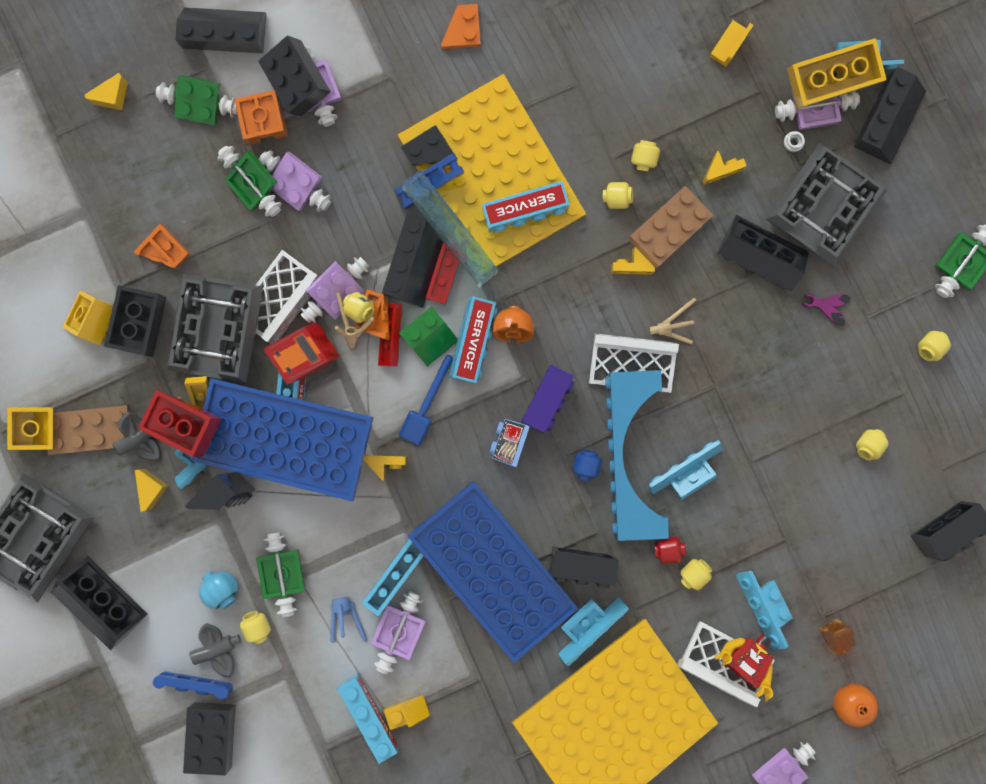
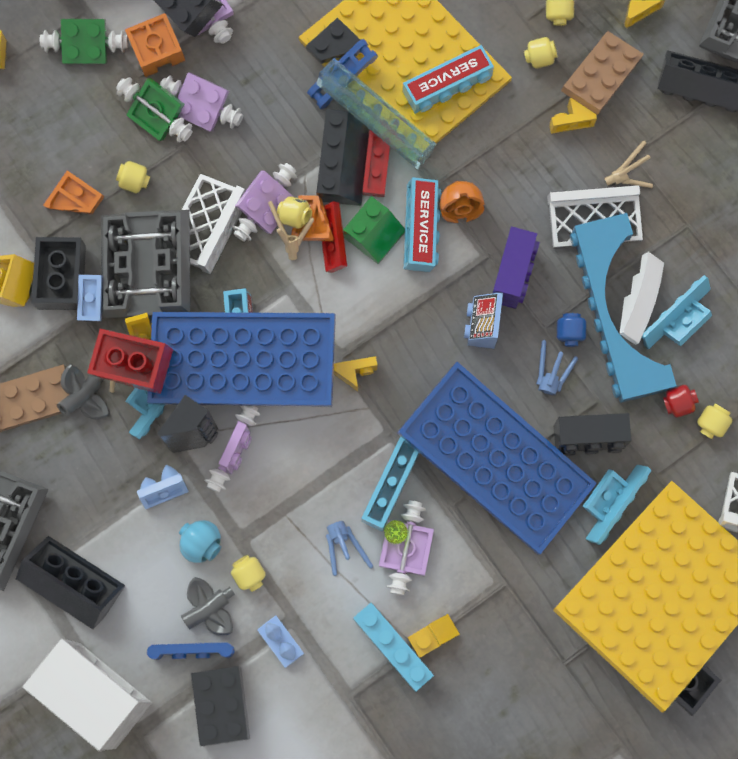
camera: 10 degrees left, 10 degrees down
yellow slope [135,469,169,512] -> none
green plate [256,532,306,617] -> none
red slope [263,322,340,385] -> none
blue piece [399,355,453,445] -> none
none -> white piece [22,639,152,751]
none -> light blue tile [77,275,103,321]
none -> light yellow head [116,161,150,193]
none -> light blue tile [137,465,189,509]
none -> plate [204,406,261,492]
none -> light blue tile [257,615,304,668]
none -> clear neon green tile [384,520,408,545]
none -> medium blue plant [536,340,578,396]
none -> white slope [620,252,664,345]

